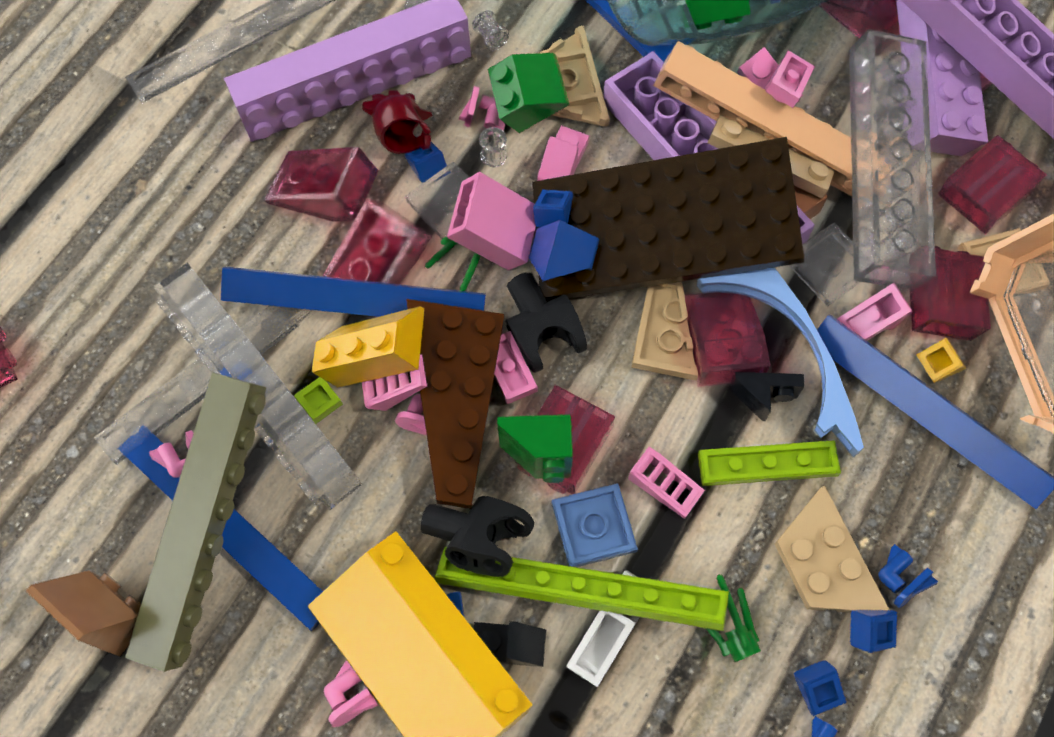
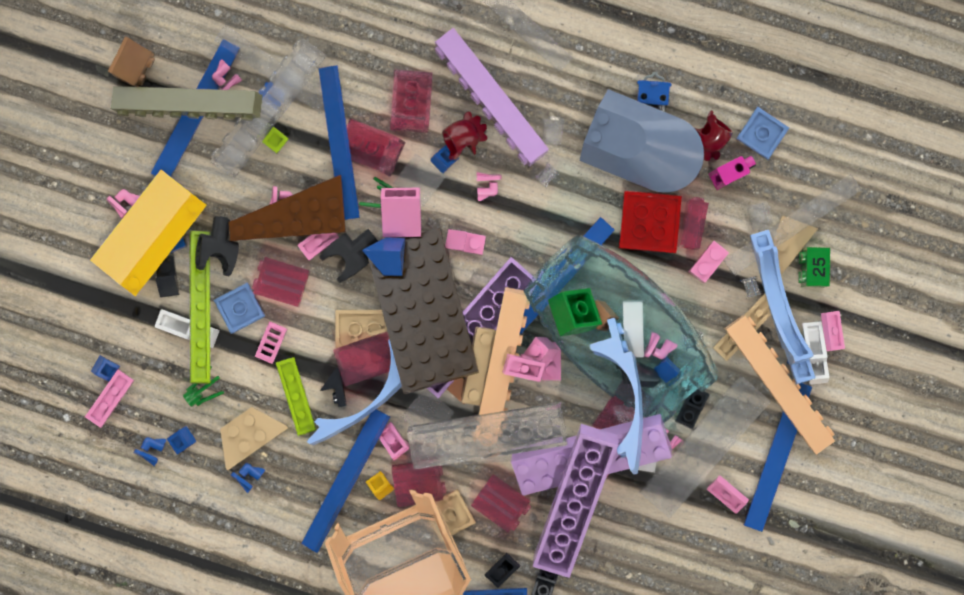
camera: 75 degrees right, 20 degrees up
yellow slope [312,306,425,388] -> none
bright pink slope [362,355,427,411] -> none
clear bush [479,127,507,168] -> none
green slope [487,53,570,133] -> none
green slope [497,414,573,483] -> none
blue slope [533,190,573,228] -> none
tan wing [539,25,610,127] -> none
blue slope [850,610,897,653] -> none

